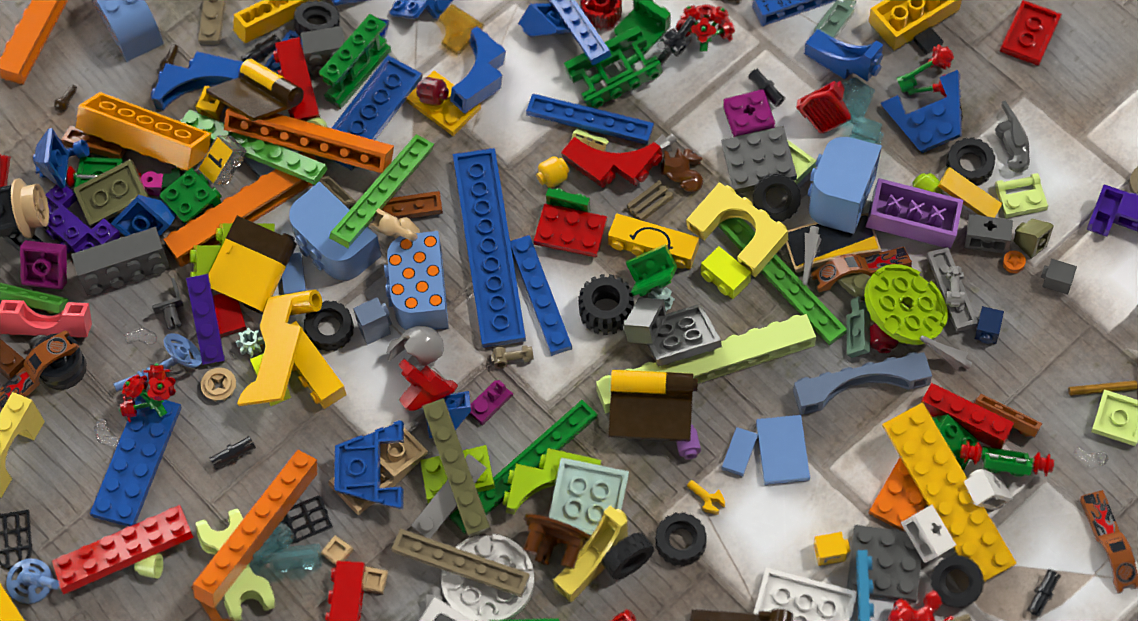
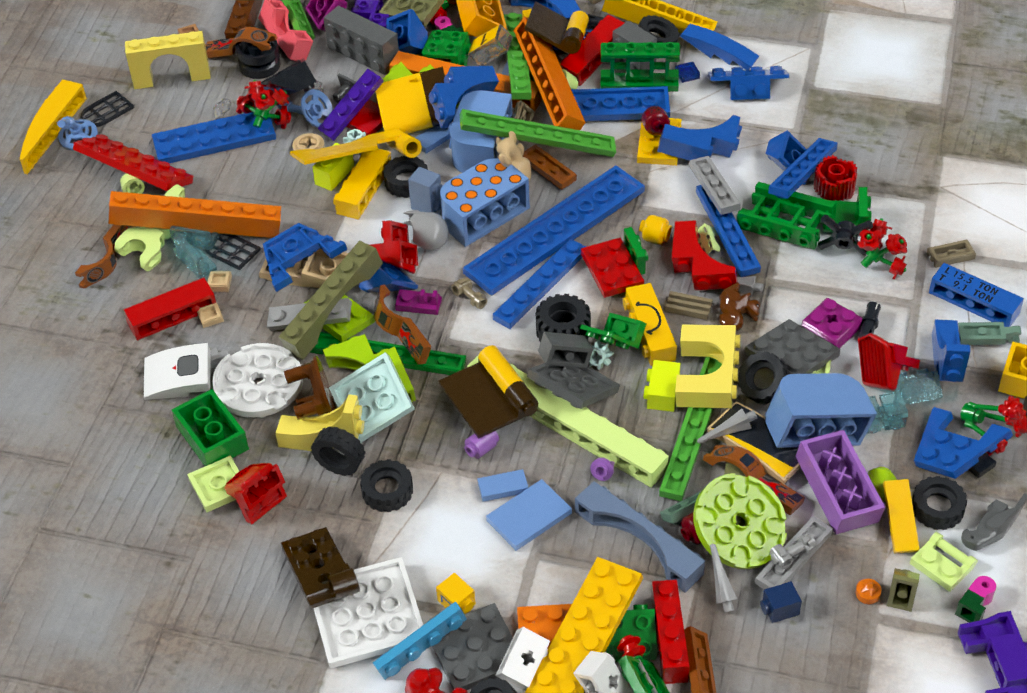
camera: 55 degrees right, 15 degrees down
black pin [209,436,256,470] -> none
dark tan plate [392,528,530,598] -> none
clear yellow tile [439,4,484,56] -> none
yellow bar [687,480,725,514] -> none
dark grey brick [964,214,1013,254] -> none
dark grey brick [1041,258,1077,295] -> none
none -> black wedge [261,58,317,95]
none -> dark orange piece [374,285,432,365]
none -> blue arch [429,66,499,128]
none -> medium lavender plate [590,458,615,481]
none -> light grey plate [689,156,741,215]
none -> leg [955,576,996,623]

